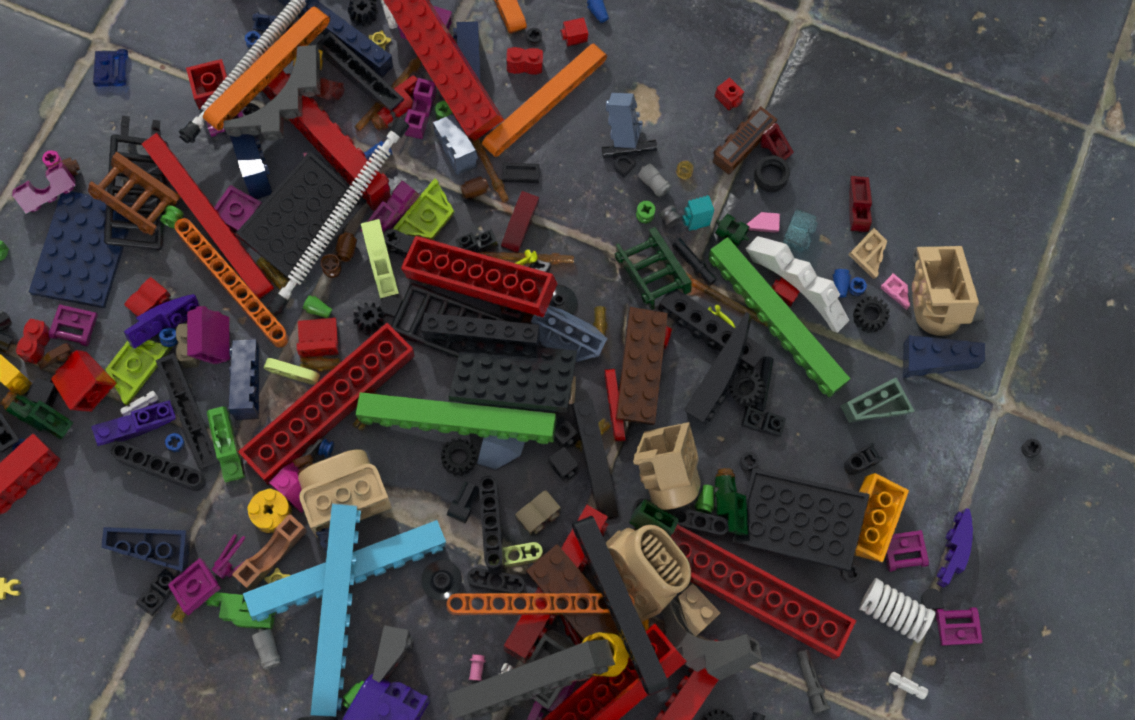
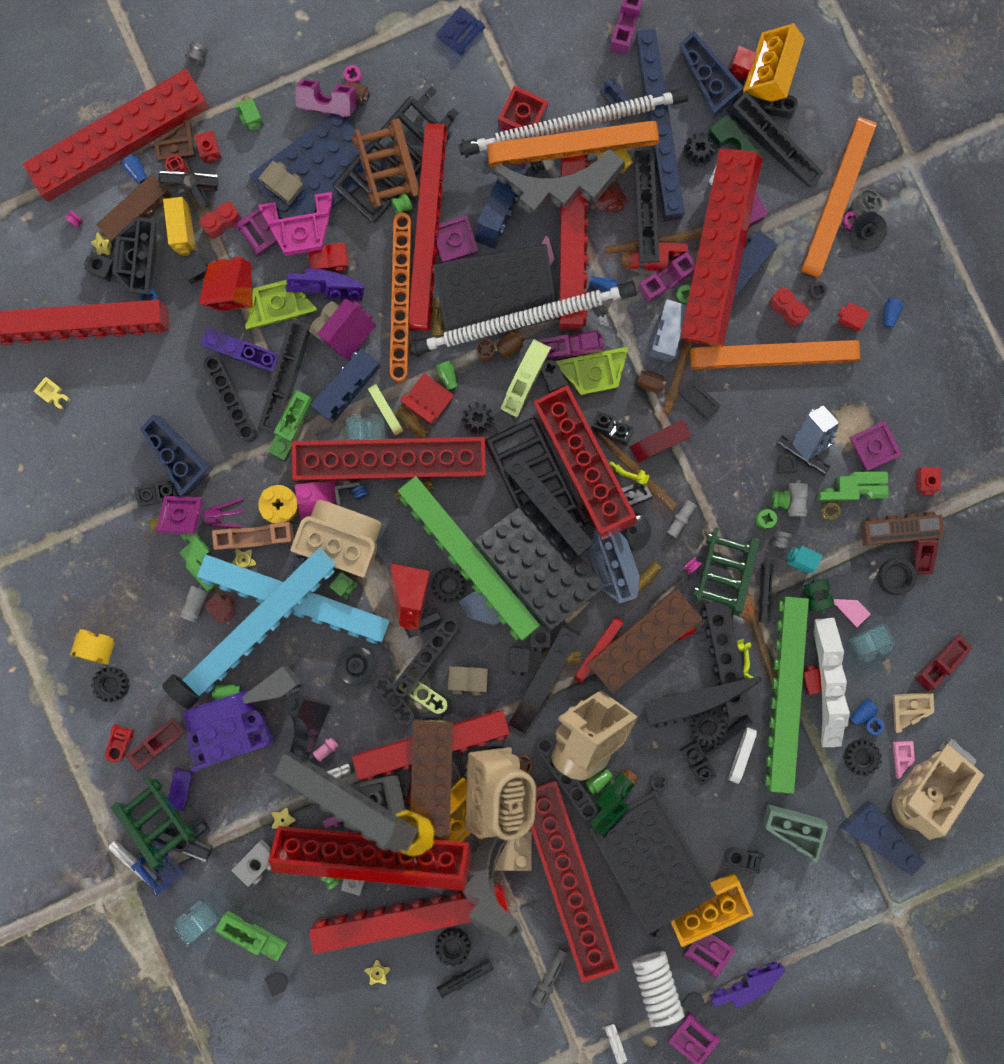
camera: 55 degrees right, 15 degrees up
dark green plate [0,391,74,440] -> none
reddish brown wing [38,343,75,370] -> none
white axle [120,391,159,417] -> none
blue bush [159,328,178,347] -> none
blue bush [165,433,184,452] -> none
blue bush [245,31,261,49] -> none
reddish brown wheel [293,454,313,475] -> none
light yellow plate [369,30,391,50] -> none
orange beam [446,593,635,615] -> none
black beam [572,516,669,696] -> none
dark green brick [629,499,679,536] -> none
black bush [1021,439,1042,458] -> none
none -> clear red brick [203,593,236,623]
none -> dark tan brick [259,161,304,205]
none -> dark pink wing [259,192,333,256]
none -> black arch [282,692,331,760]
none -> bright green brick [329,572,359,599]
none -> clear light blue brick [346,414,386,440]
none -> red slope [390,564,430,630]
none -> light grey pin [666,500,697,538]
none -> dark pink bush [683,557,702,575]
none -> white beam [729,727,757,784]
none -> bright green wheel [771,490,790,509]
none -> bright green plate [817,472,888,501]
none -> magenta plate [849,421,902,472]

